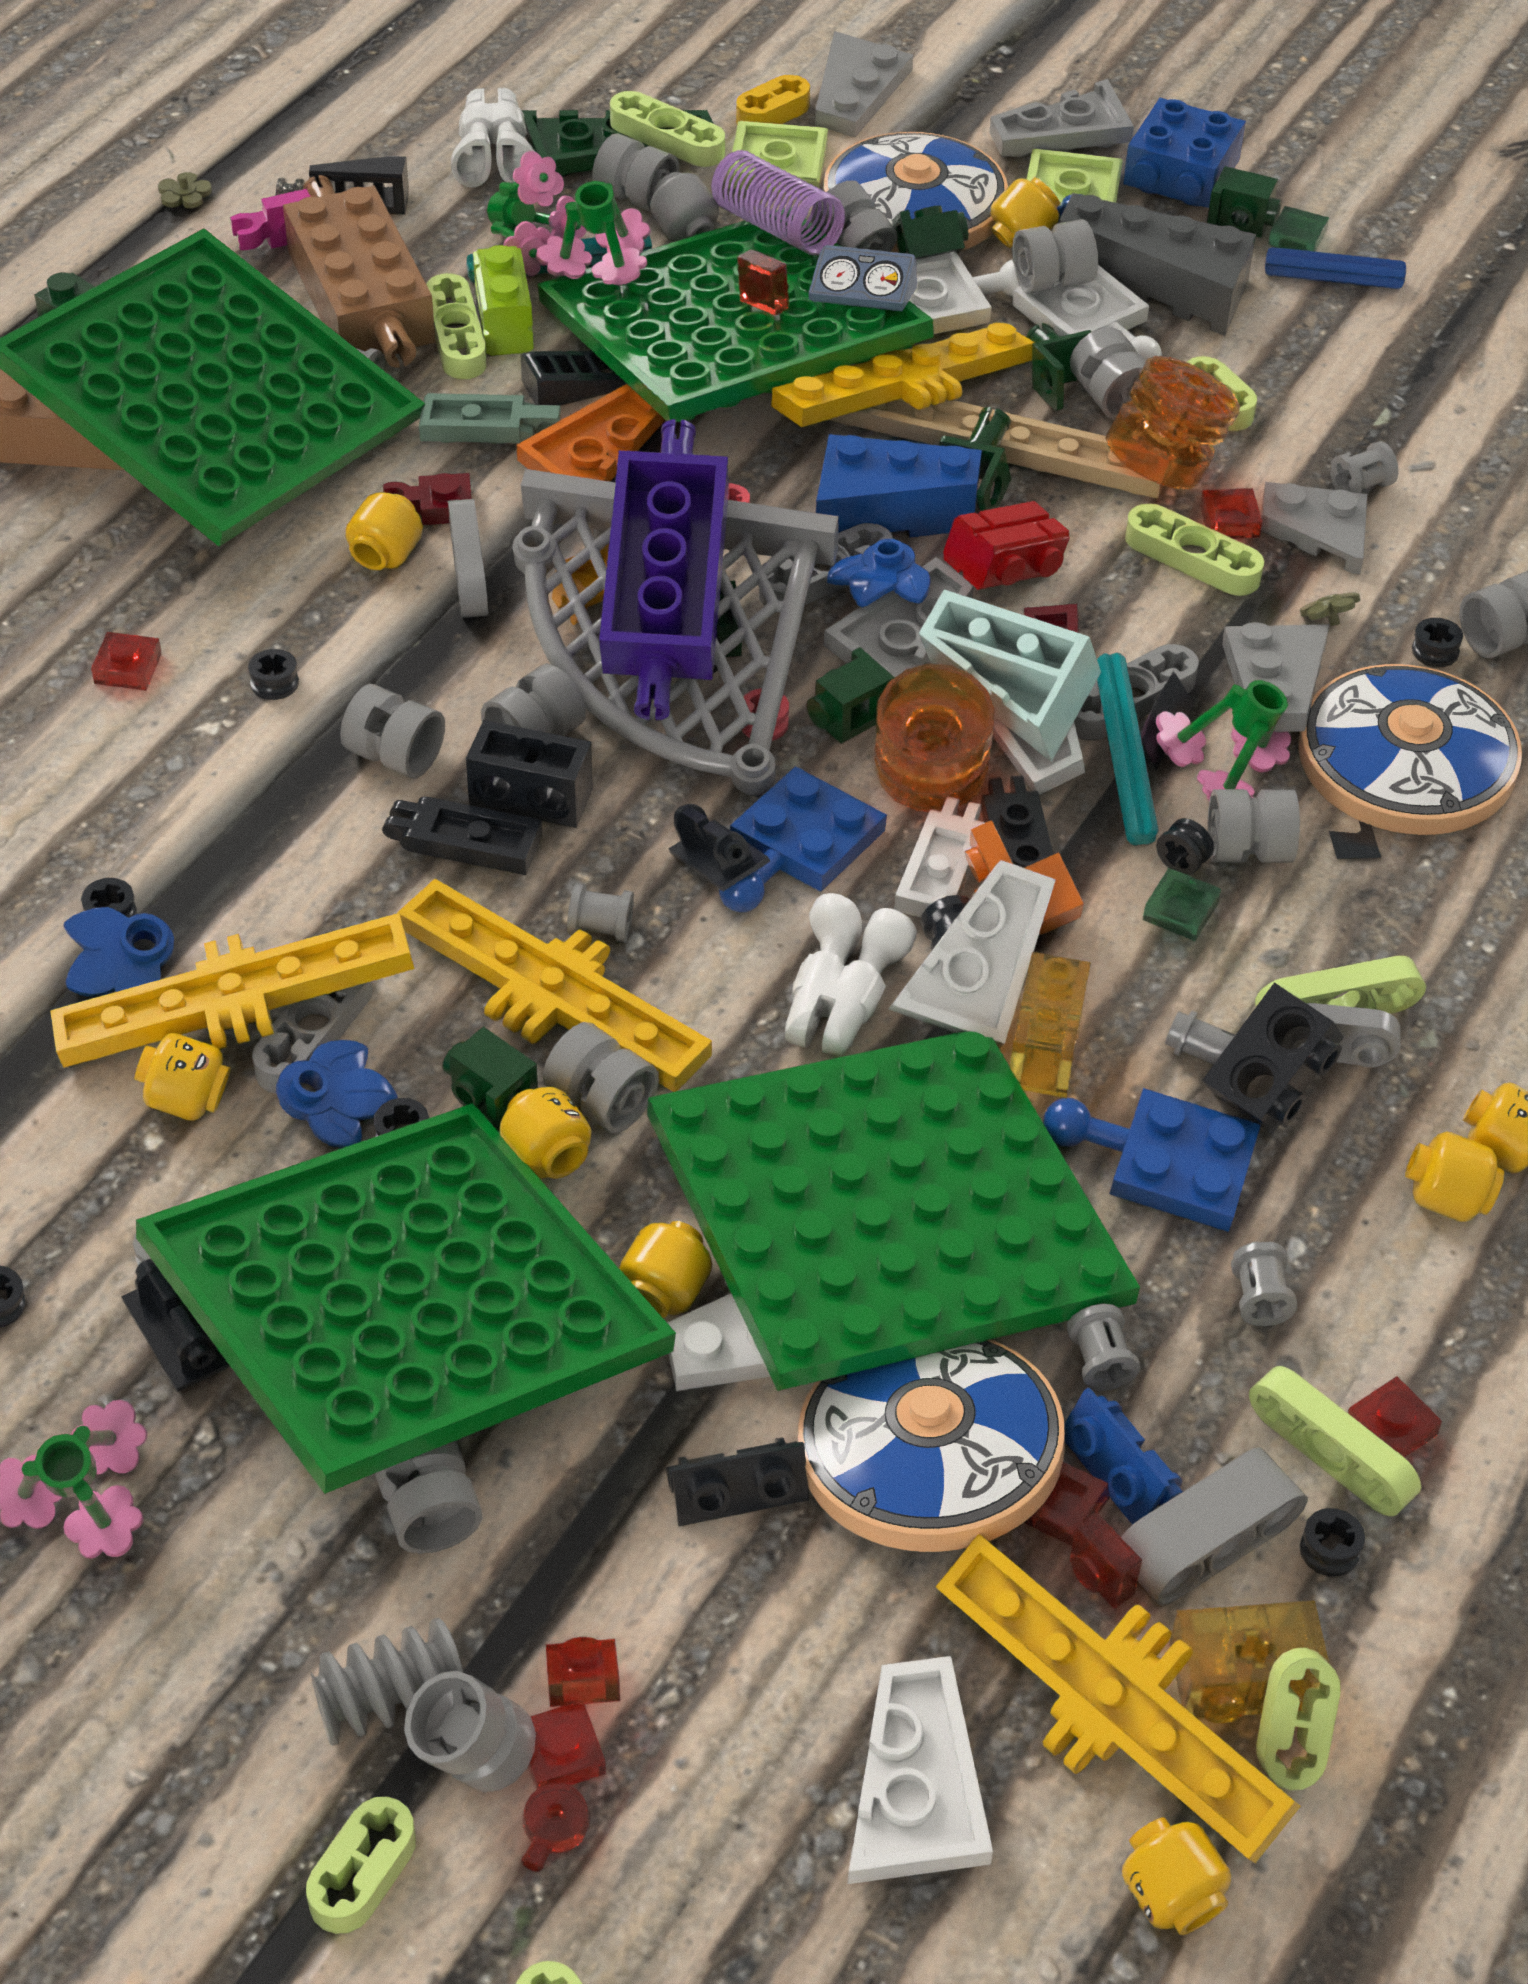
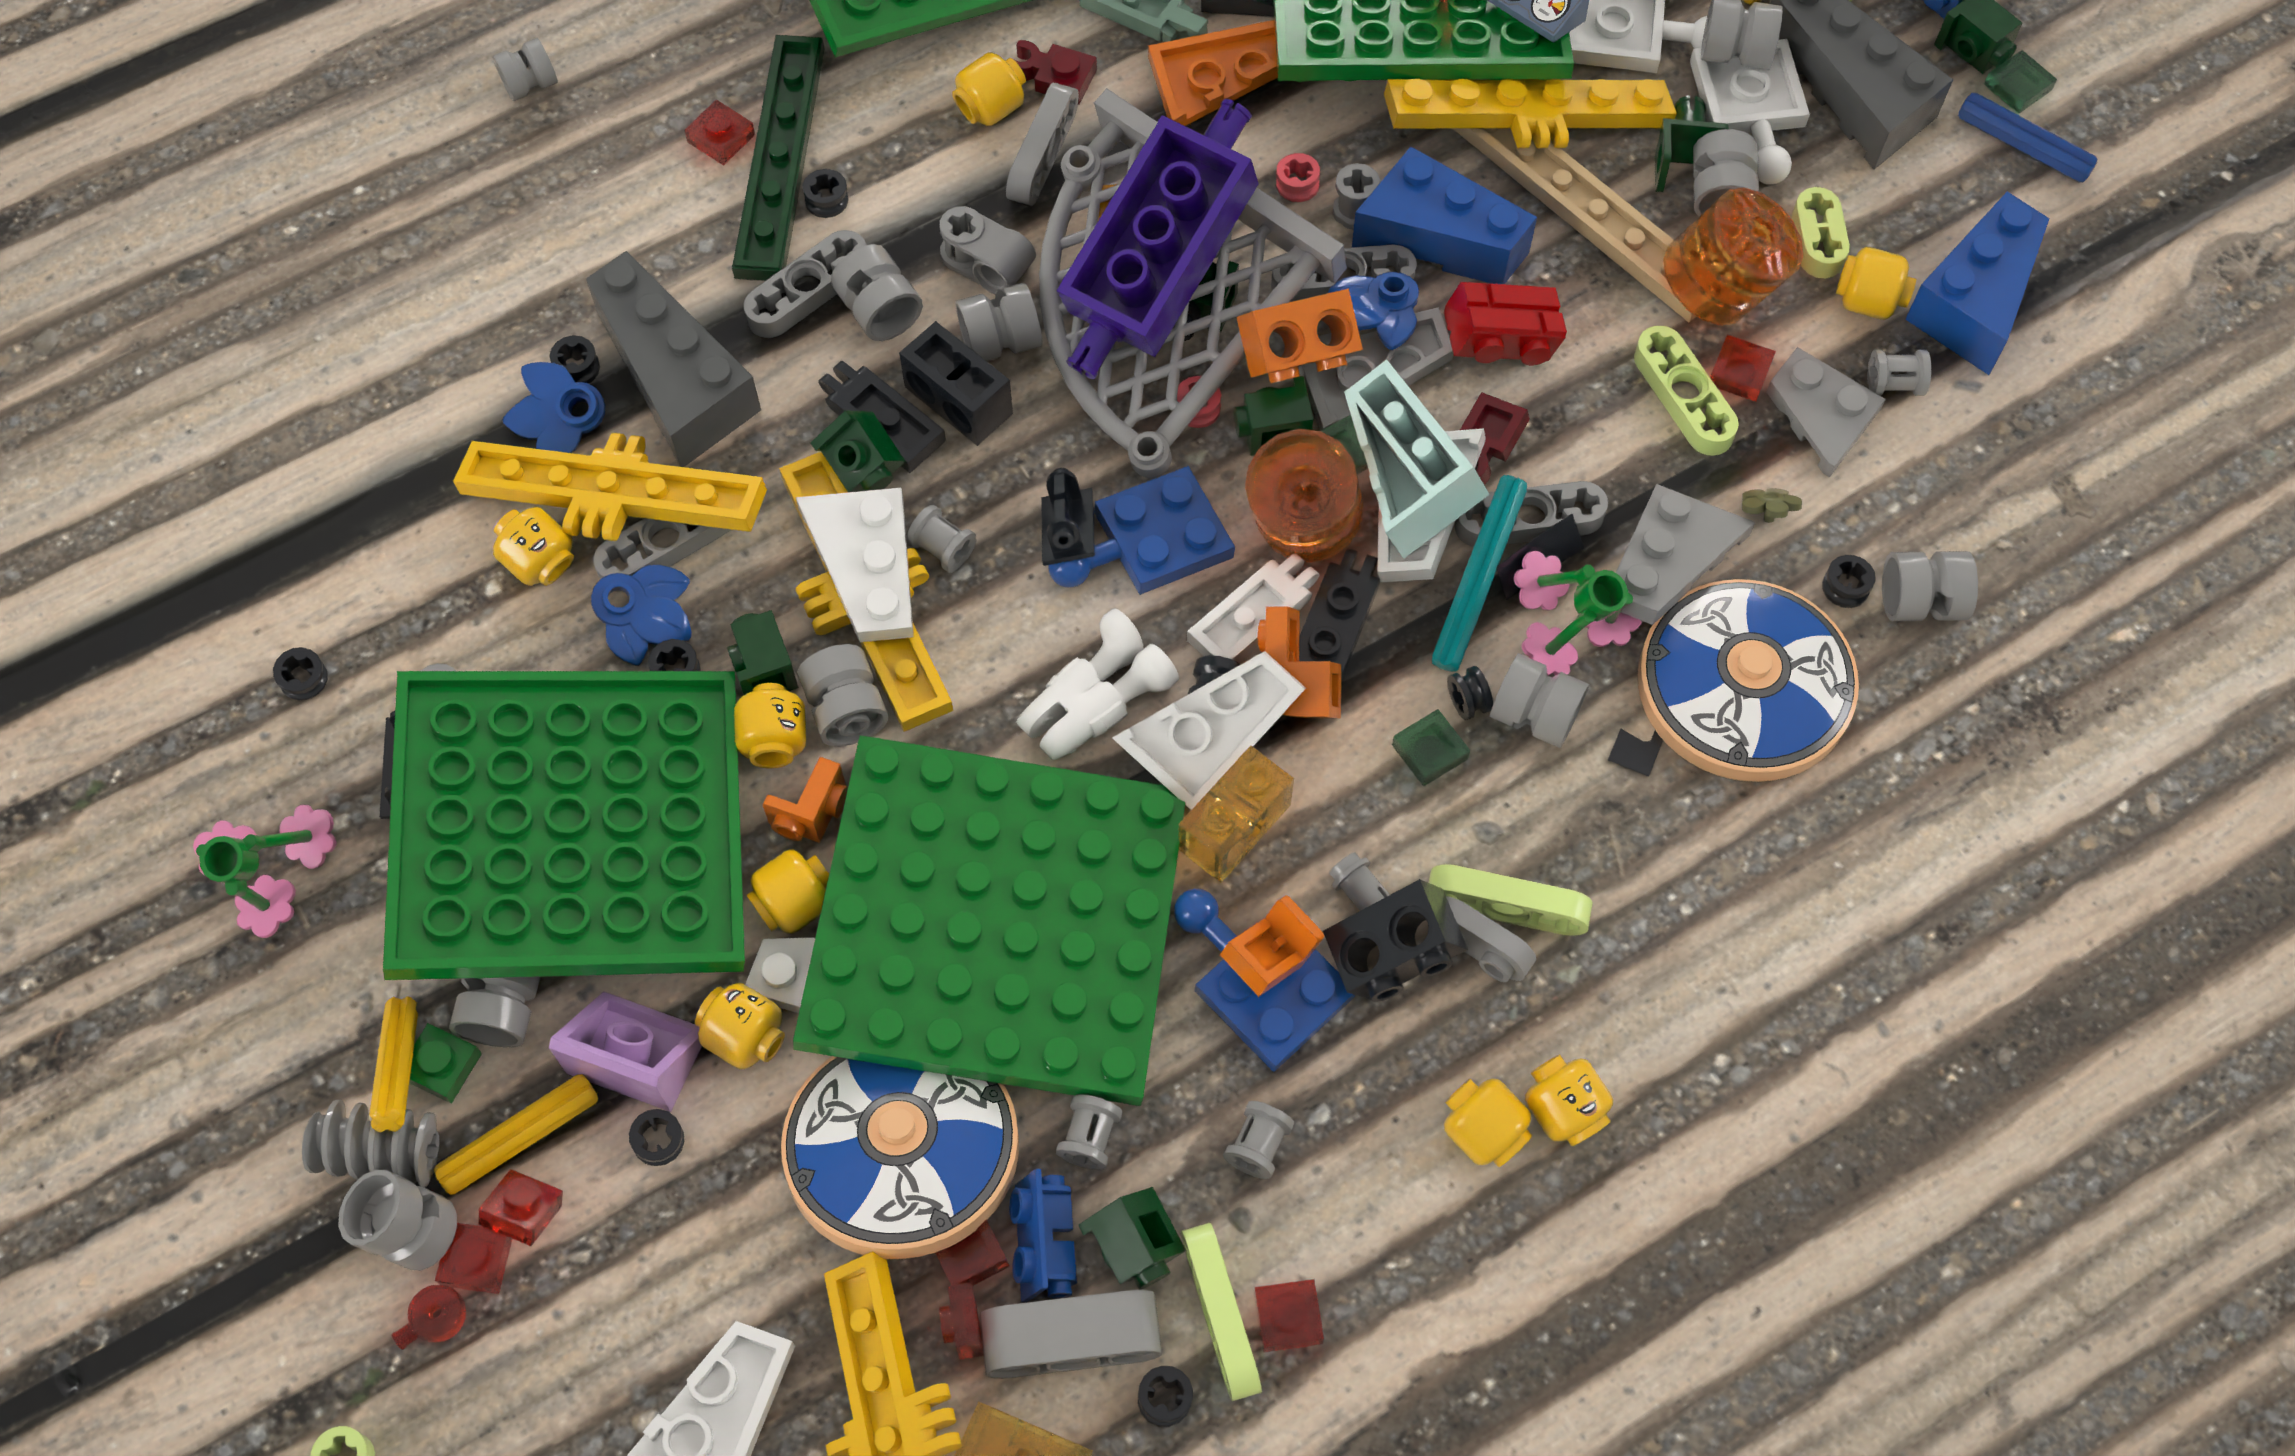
camera: 30 degrees right, 15 degrees up
yellowish green beam [306,1797,416,1934] -> none
black hinge [666,1437,809,1526] -> none
dark green bracket [939,407,1011,511] -> none
none -> yellow axle [369,996,418,1133]
none -> green plate [409,1023,482,1104]
none -> yellow axle [434,1074,598,1195]
none -> lavender slope [549,991,702,1112]
none -> dark grey wedge [586,251,761,467]
none -> black bush [629,1109,685,1166]
none -> yellow head [695,983,785,1070]
none -> dark green tile [732,35,825,281]
none -> light grey beam [744,230,866,338]
none -> orange bracket [762,757,848,843]
none -> white wing [796,488,914,642]
none -> dark green brick [810,410,906,493]
none -> light grey piece [940,206,1036,295]
none -> dark green brick [1078,1187,1186,1290]
none -> orange bracket [1220,895,1324,997]
none -> orange brick [1236,288,1363,384]
none -> light grey bush [1333,163,1380,229]
none -> yellow head [1836,247,1917,320]
none -> blue wedge [1905,191,2050,375]

